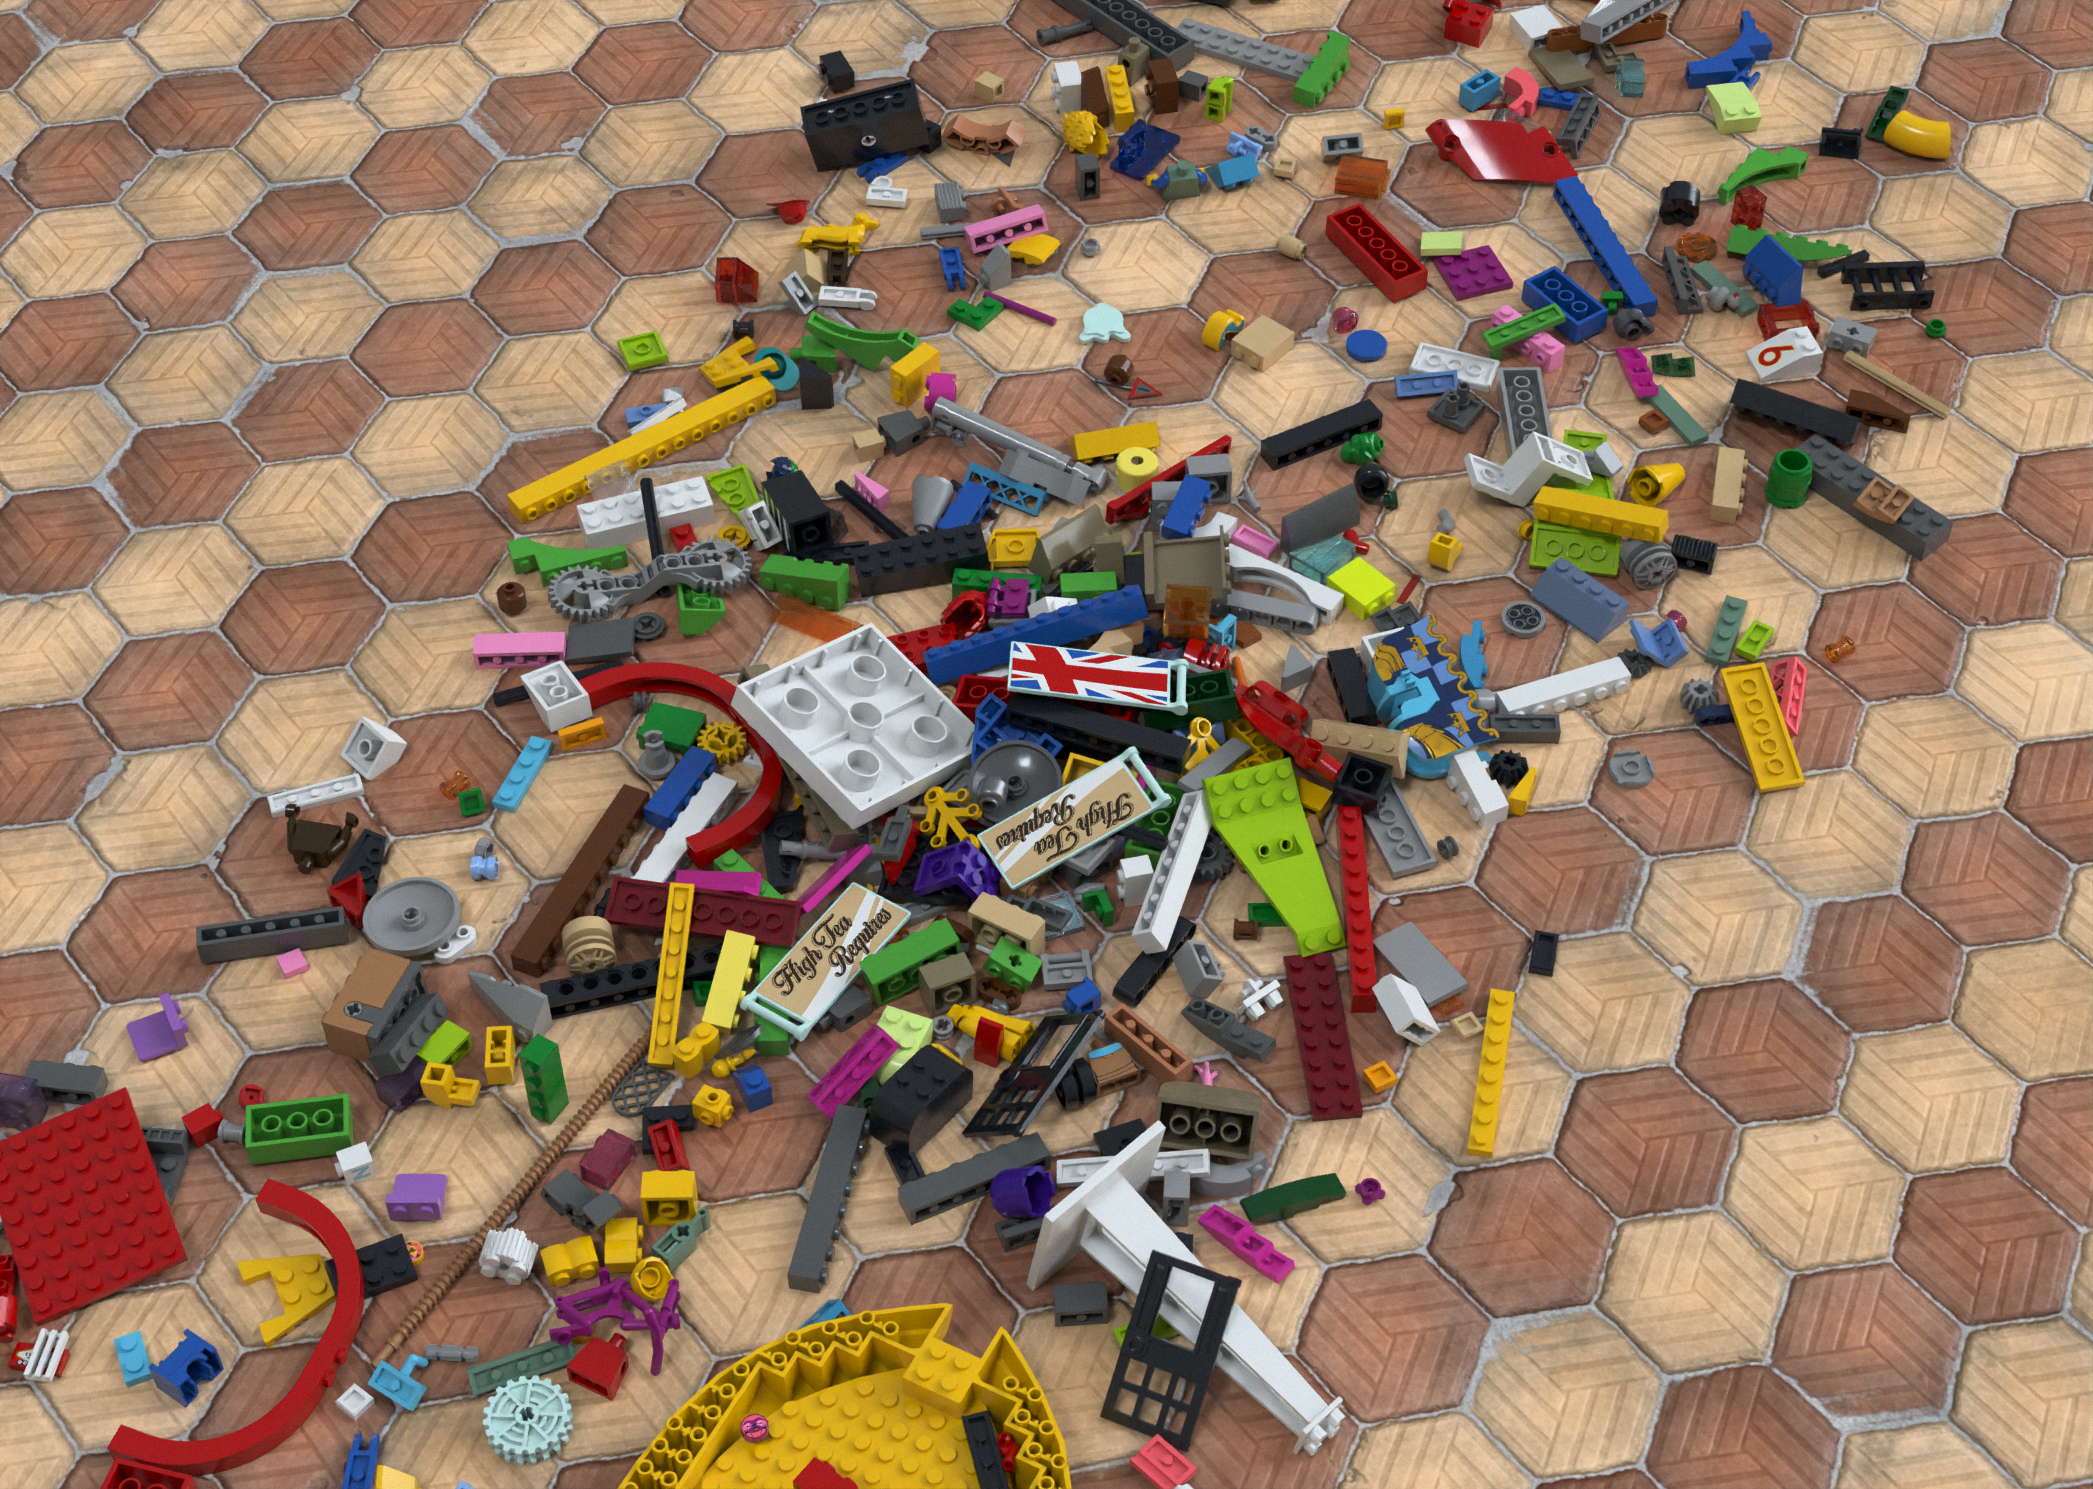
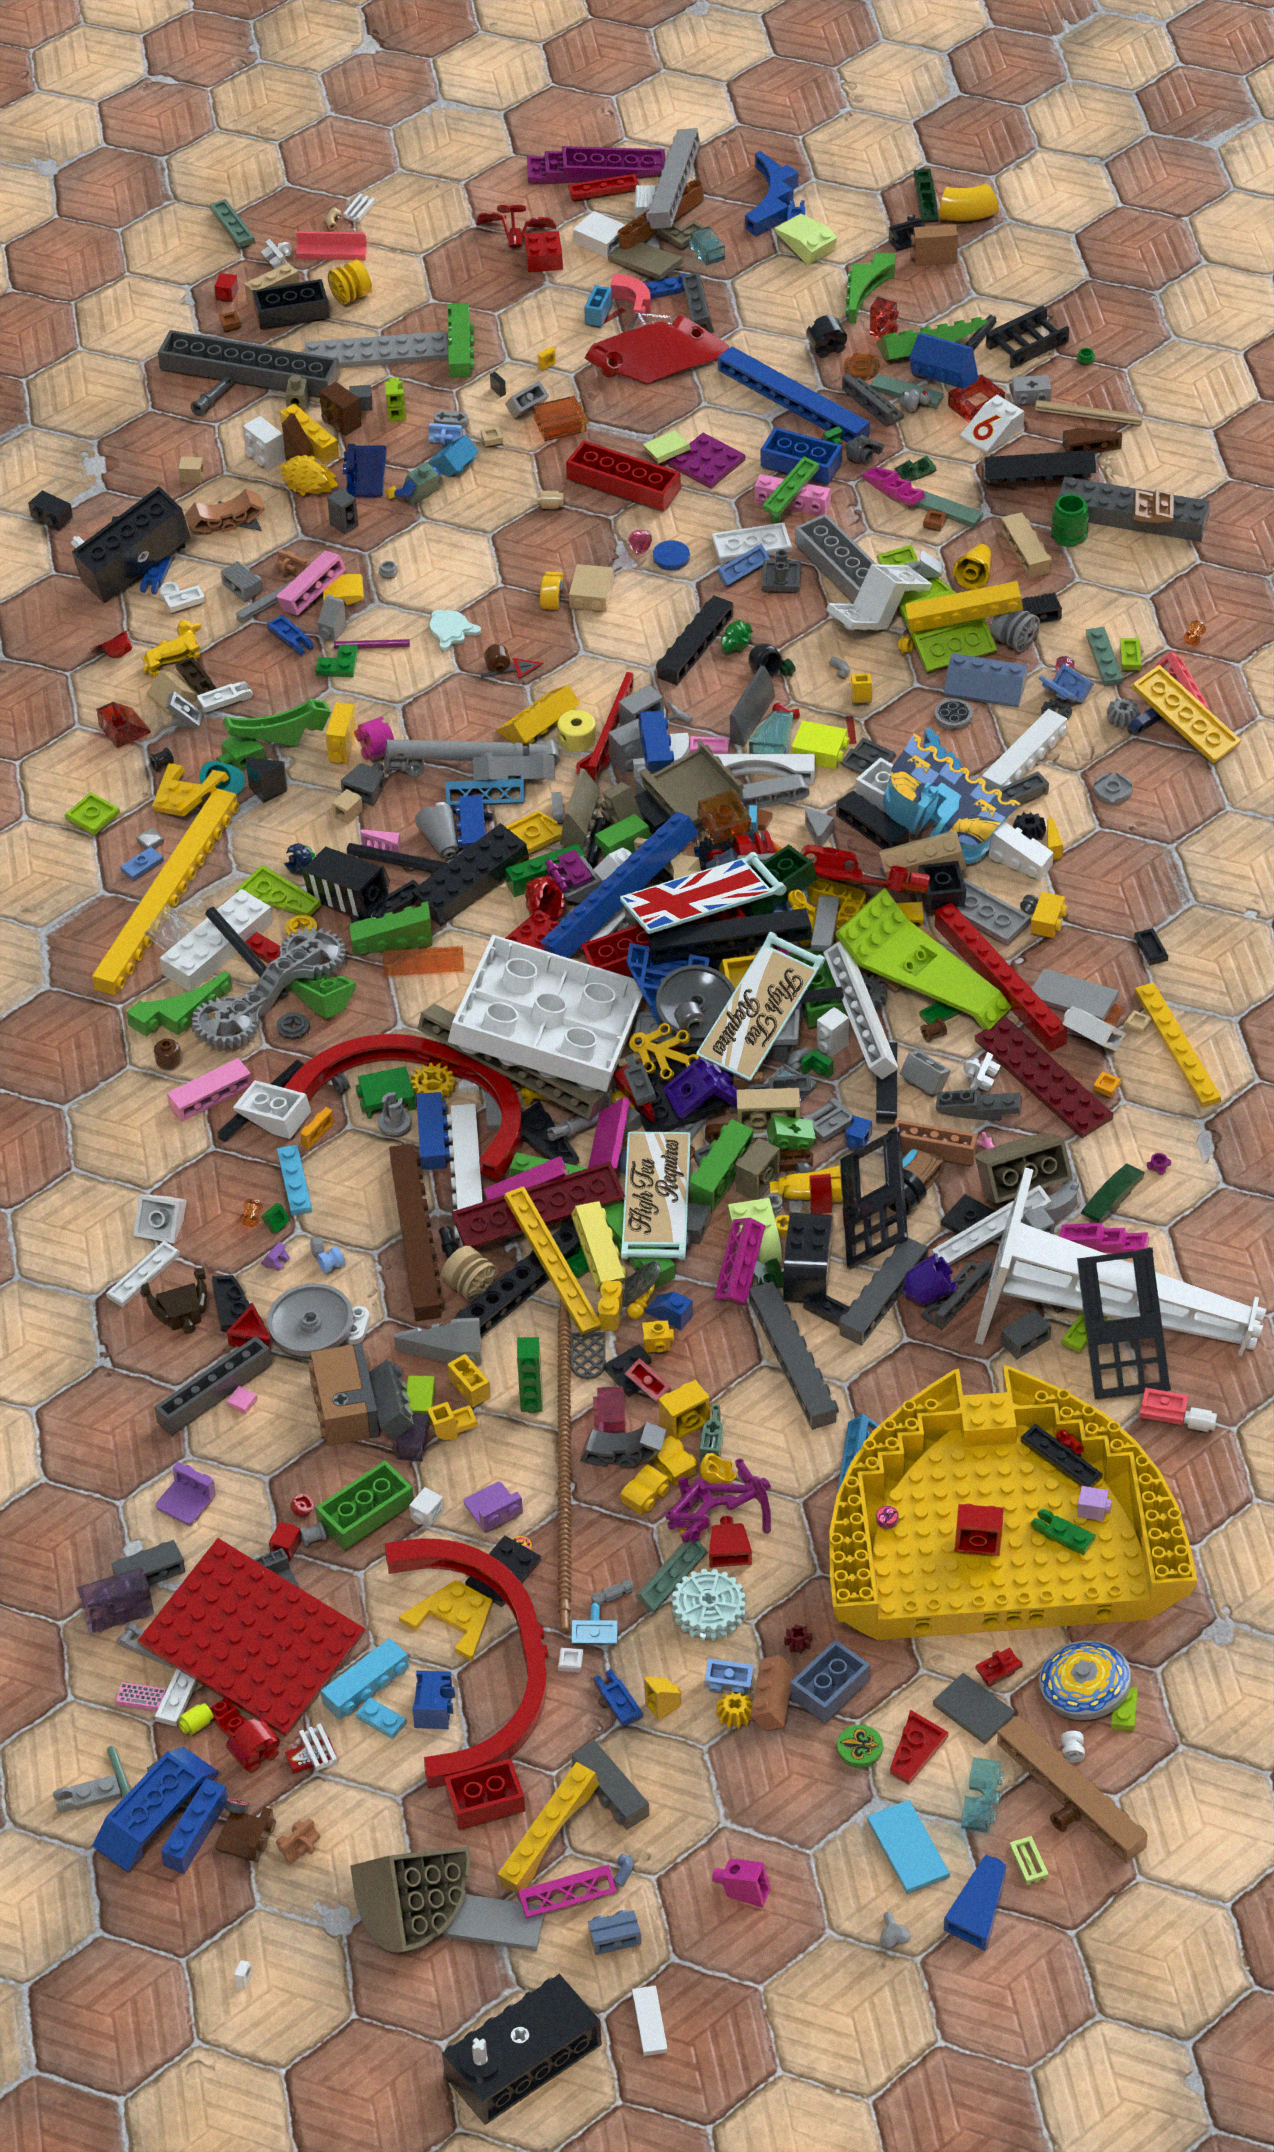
camera: 30 degrees left, 0 degrees up
white brick [479,1227,538,1285] -> none
dark grey tile [566,617,636,665] -> none
white plate [627,398,687,436] -> none
white brick [738,500,783,551] -> none
none -> medium lavender tile [261,1241,290,1271]
none -> medium azure brick [321,1638,409,1720]
none -> black tile [490,372,506,397]
none -> medium nougat brick [910,224,958,266]
none -> yellow brick [1031,892,1068,938]

